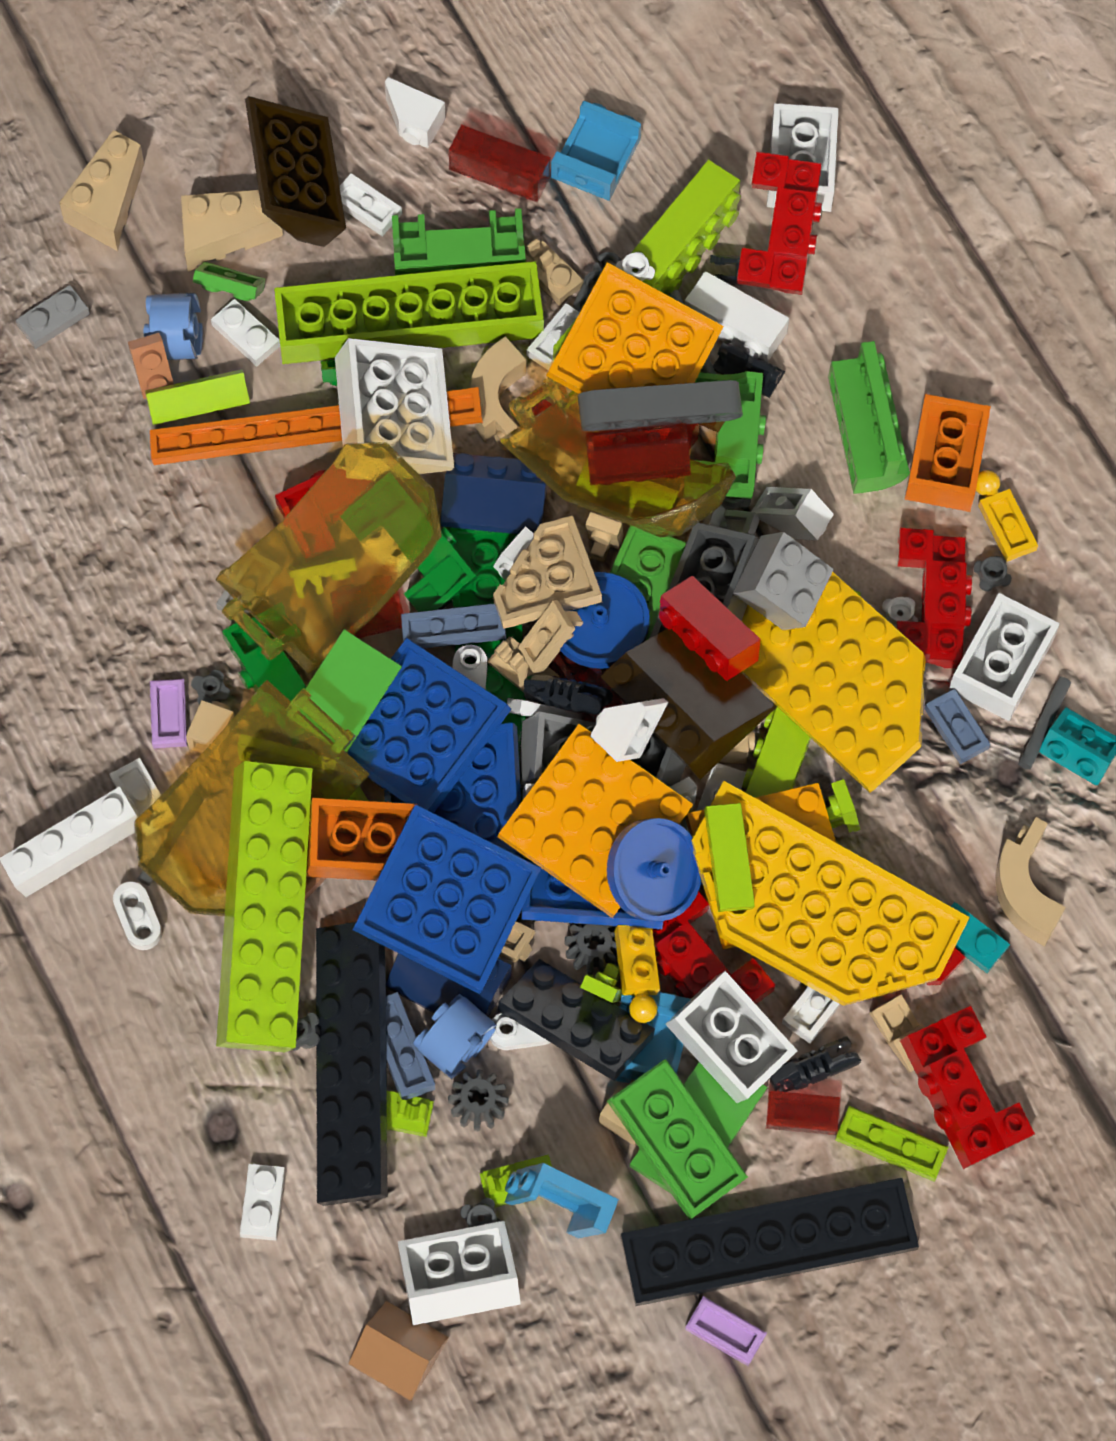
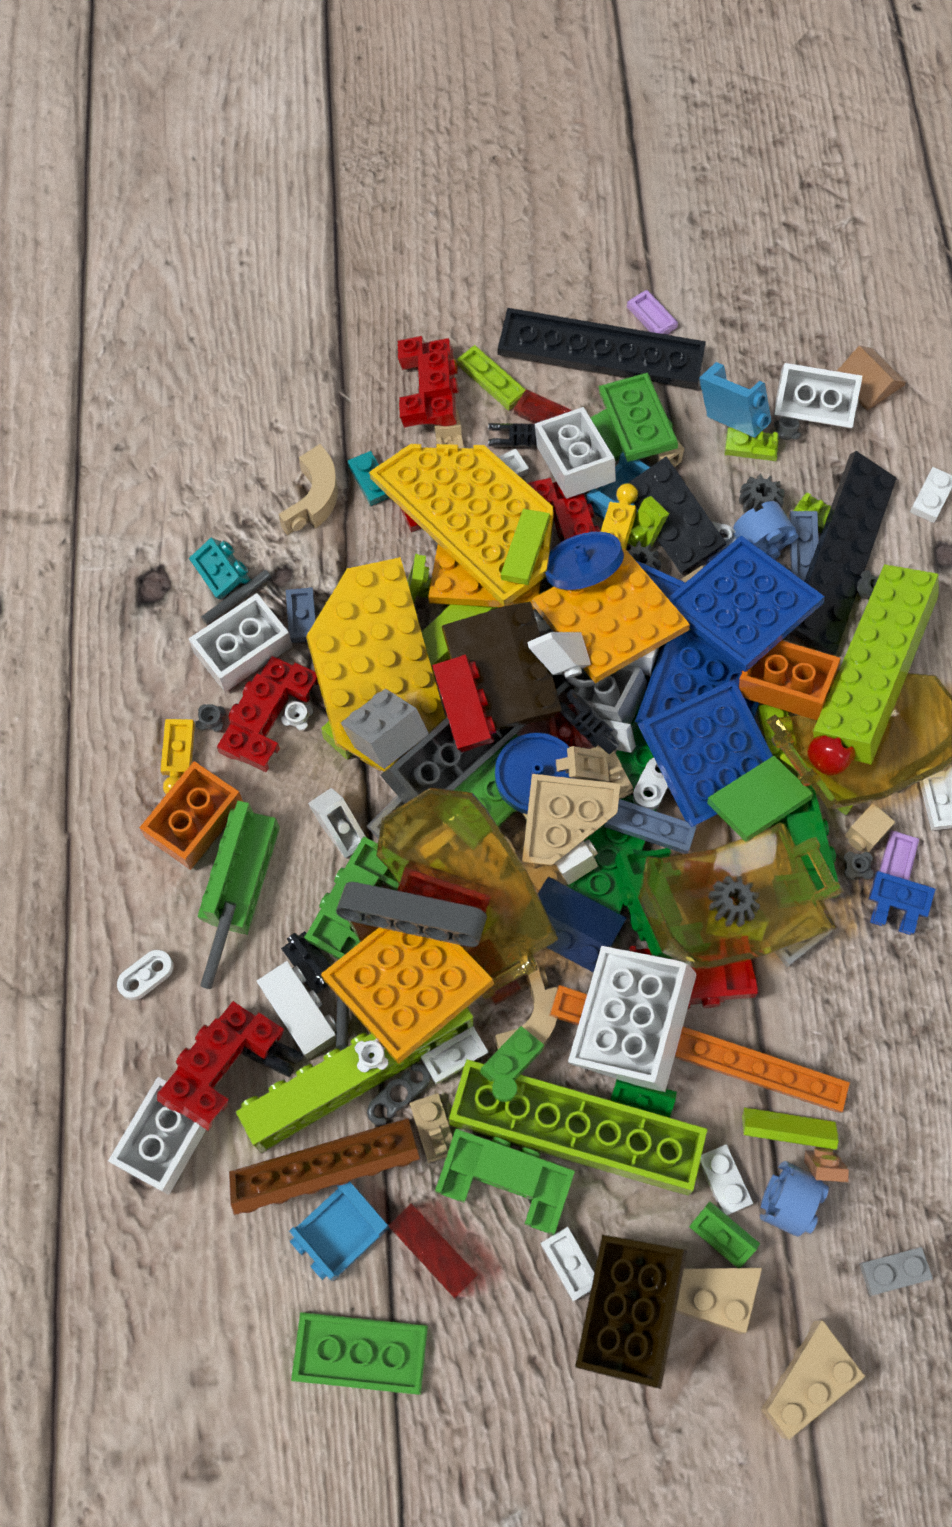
camera: 155 degrees left, 0 degrees up
white slope [385,77,445,148] -> none
none -> white plate [117,950,173,1000]
none -> dark grey bar [200,901,237,989]
none -> dark orange plate [229,1118,420,1215]
none -> bright green tile [291,1312,428,1395]
none -> bright green hinge [480,1026,544,1102]
none -> dark grey gear [708,875,760,927]
none -> red hair [807,735,856,776]
none -> blue plate [868,871,936,935]

